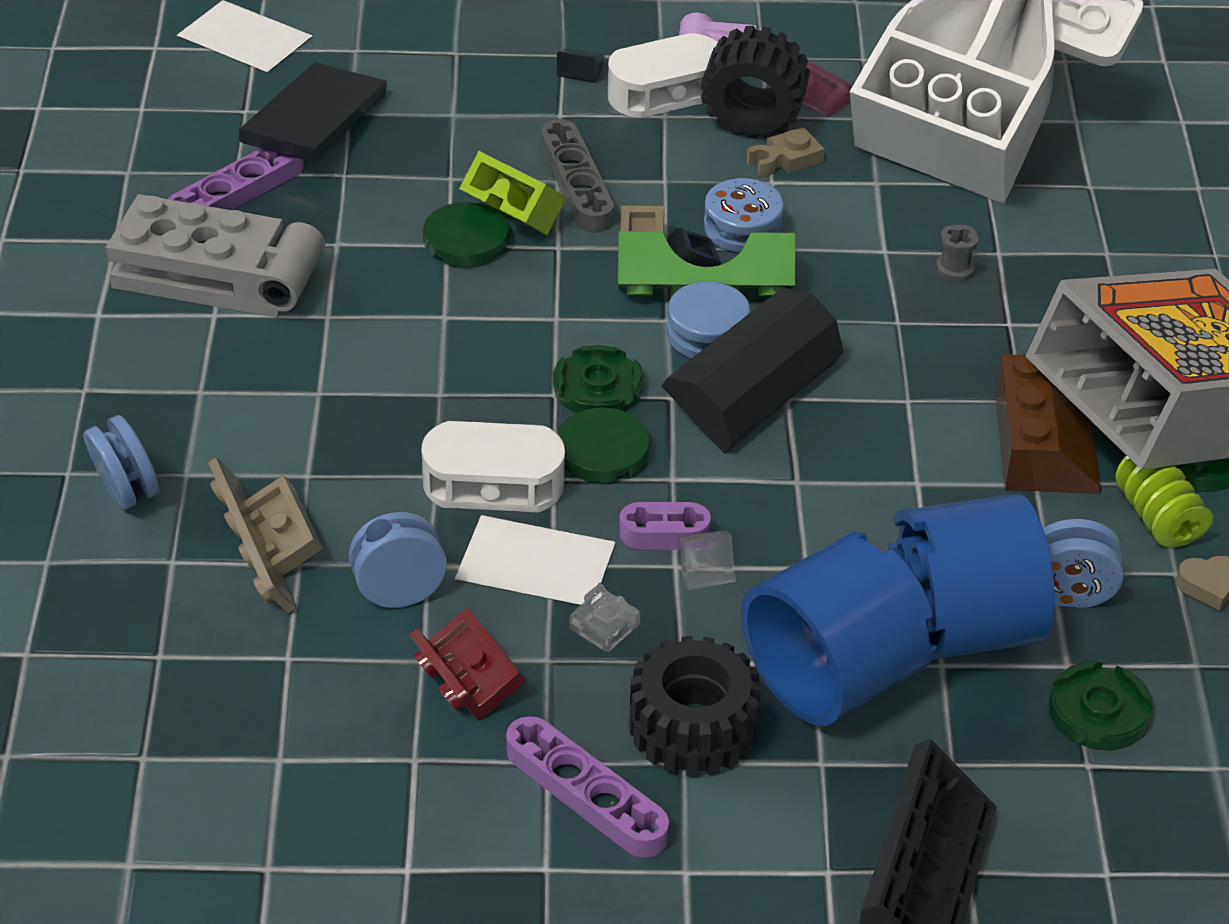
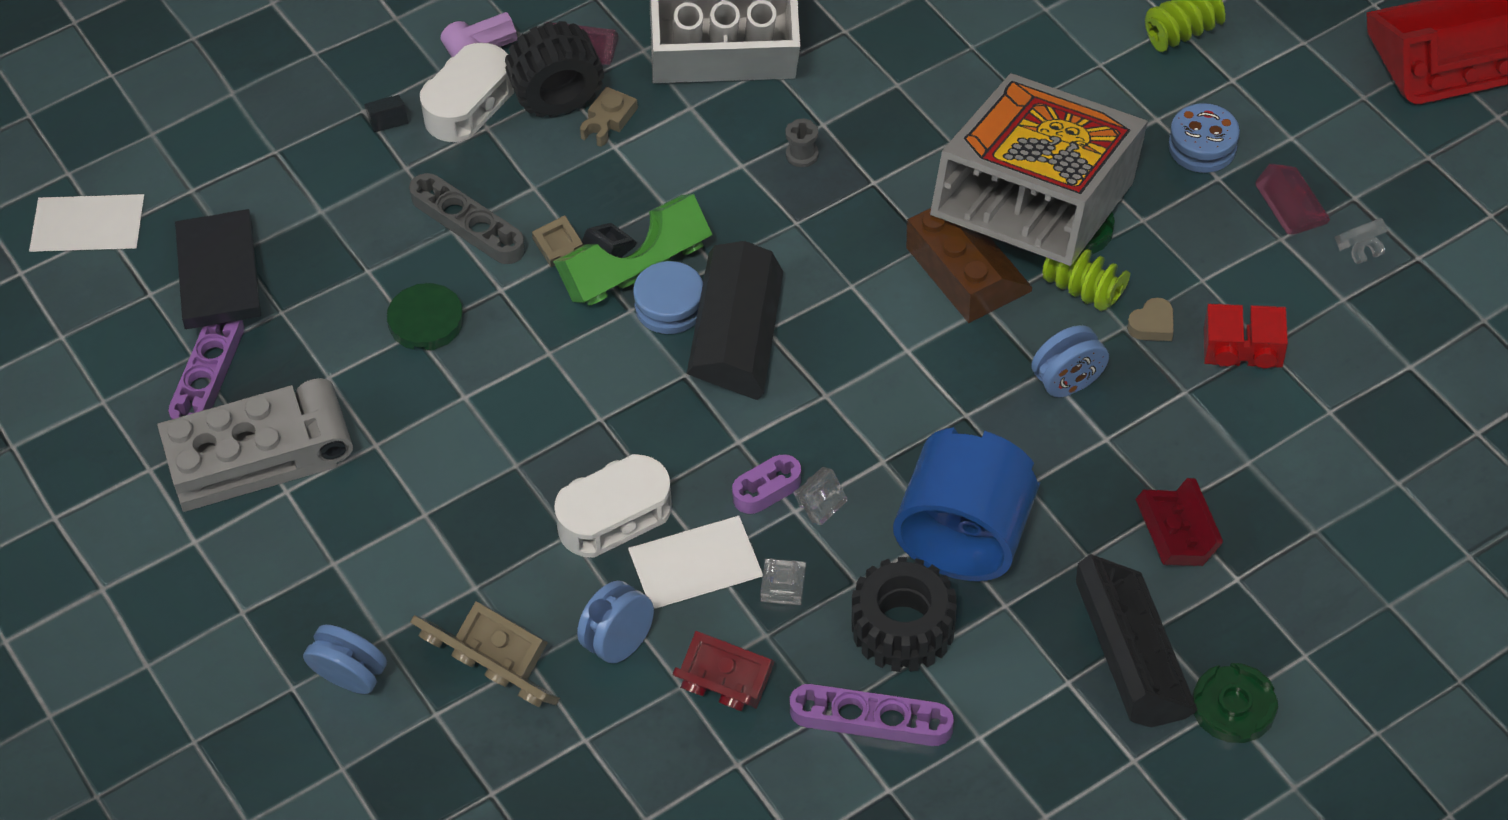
camera: 30 degrees left, 10 degrees up
lime brick [459,151,566,235] -> none
dark green tile [553,345,644,413] -> none
dark green tile [558,407,650,483] -> none
medium blue head [704,178,784,253] -> none
blue brick [888,493,1055,660] -> none
dark green tile [1049,661,1153,751] -> none
none -> dark red bracket [1135,478,1223,566]

